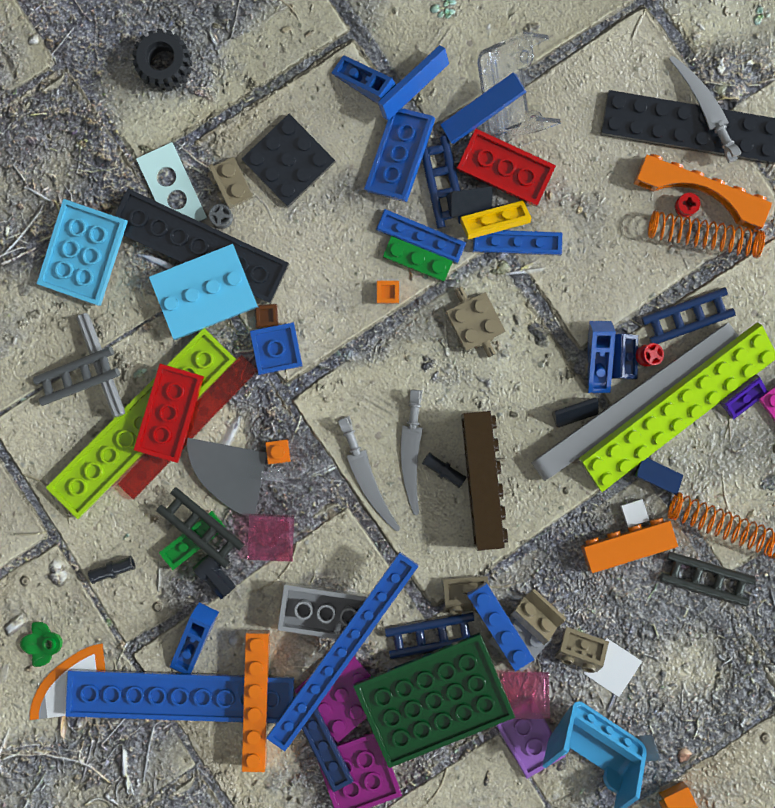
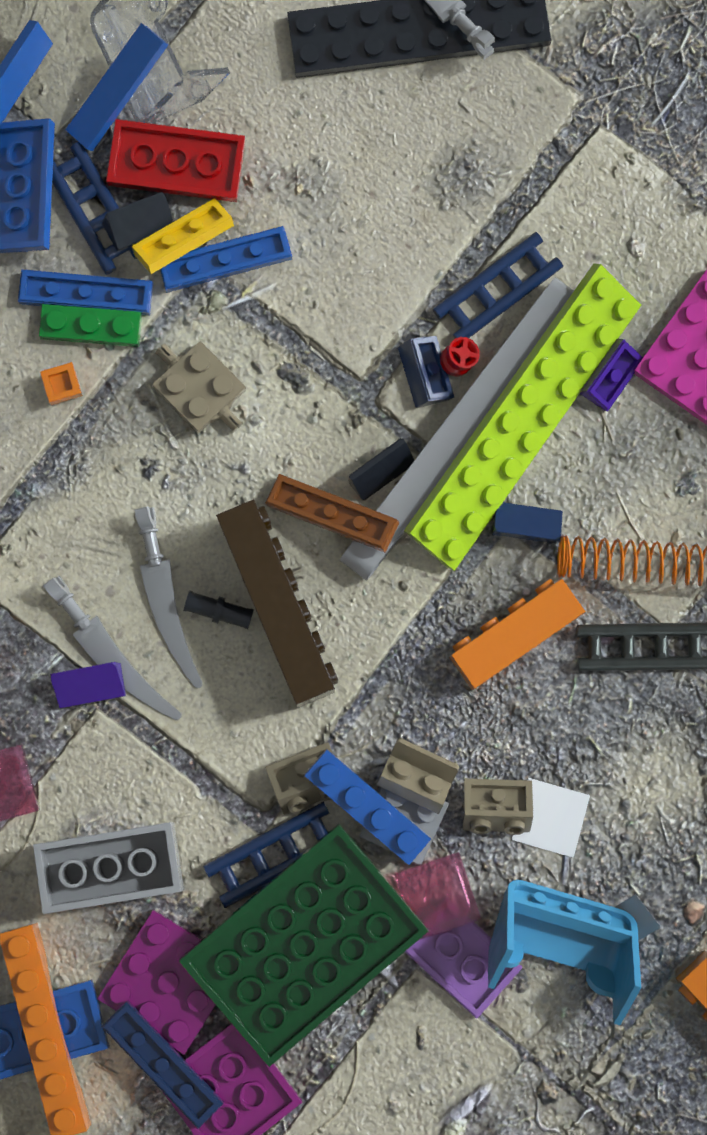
camera: 20 degrees left, 5 degrees down
blue plate [266,552,419,751] -> none
blue slope [588,321,616,393] -> none
white tile [620,499,650,527] -> none
orange arch [633,154,772,232] -> none
orange piece [648,210,765,259] -> none
red wheel [674,192,701,218] -> none
none -> dark purple slope [50,662,126,708]
none -> dark orange tile [265,474,399,553]

